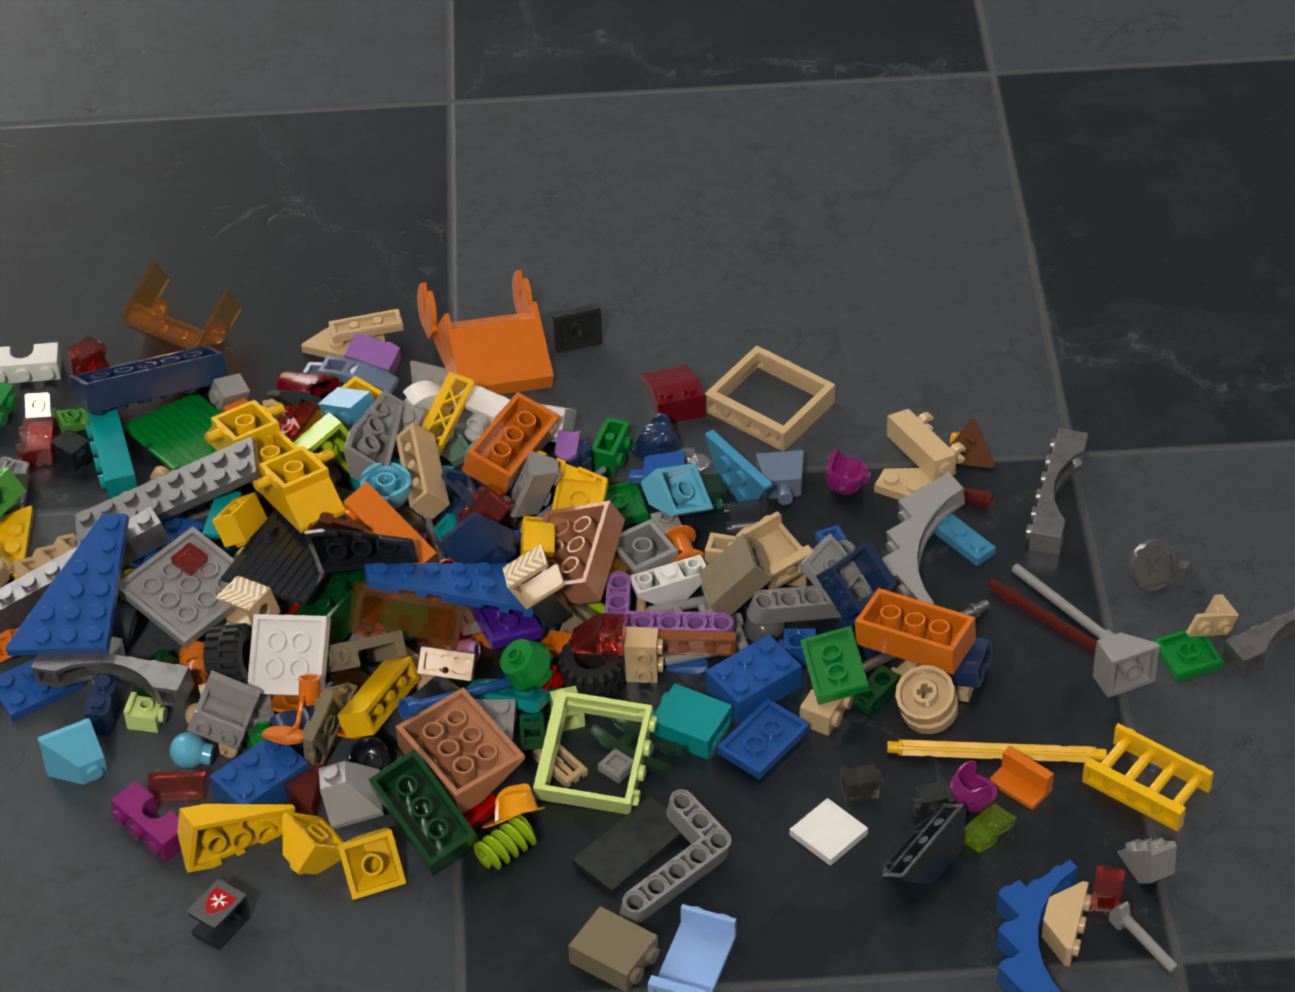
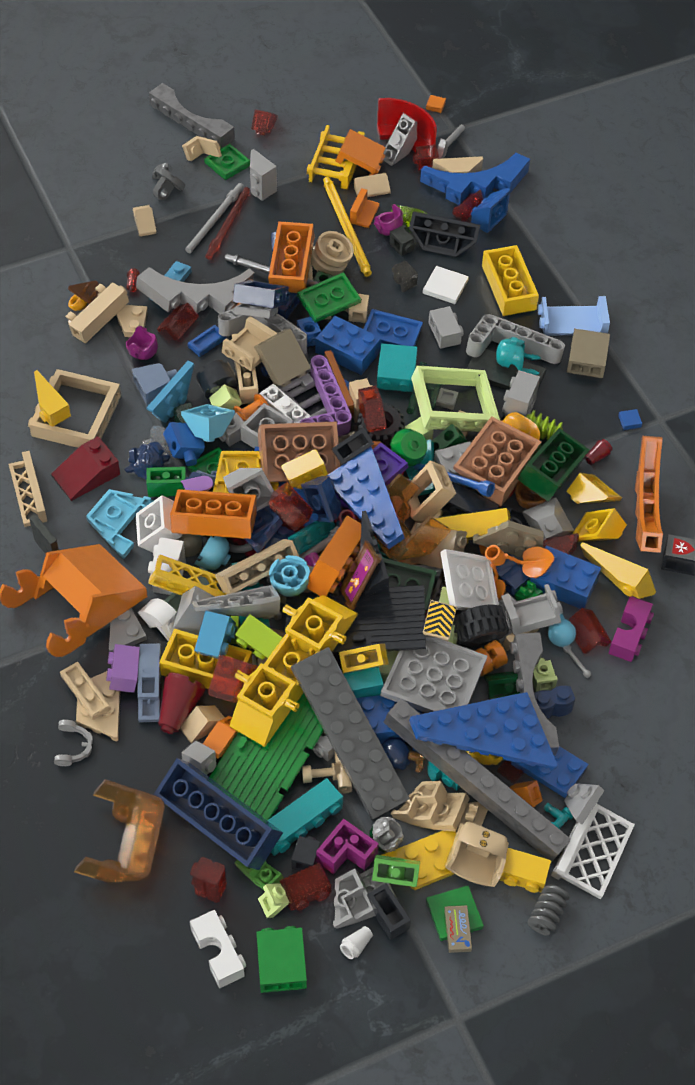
camera: 115 degrees left, 10 degrees up
medium azure slope [37,718,108,785] -> none
clear red tile [171,542,208,576] -> none
pearl dark grey slope [266,390,322,410] -> none
tan piece [503,545,565,610] -> none
flat silver arch [1025,428,1089,556] -> none
none -> tan fence [9,451,47,527]
none -> yellow slope [34,370,71,427]
none -> light grey piece [54,720,93,766]
none -> medium azure wing [86,489,155,559]
none -> tan slope [133,205,156,236]
none -> clear red panel [157,303,199,340]
none -> yellowish green brick [209,384,242,410]
none -> clear red slope [251,109,278,136]
none -> magenta brick [316,818,379,874]
none -> orange panel [335,129,386,176]
none -> tan slope [354,173,391,197]
none -> light grey piece [369,817,404,853]
none -> red panel [377,98,437,159]
none -> orange tile [426,95,446,113]
none -> light grey brick [429,306,464,349]
none -> clear red hinge [452,190,483,222]
none -> blue slope [471,188,510,233]
none -> yellow brick [482,245,539,316]
none -> teal hair [496,337,541,375]
none -> light grey brick [502,370,540,418]
none -> light grey hinge [563,645,591,678]
none -> dark red cone [585,439,613,465]
none -> blue tile [618,409,642,430]
none -> orange arch [635,436,663,553]

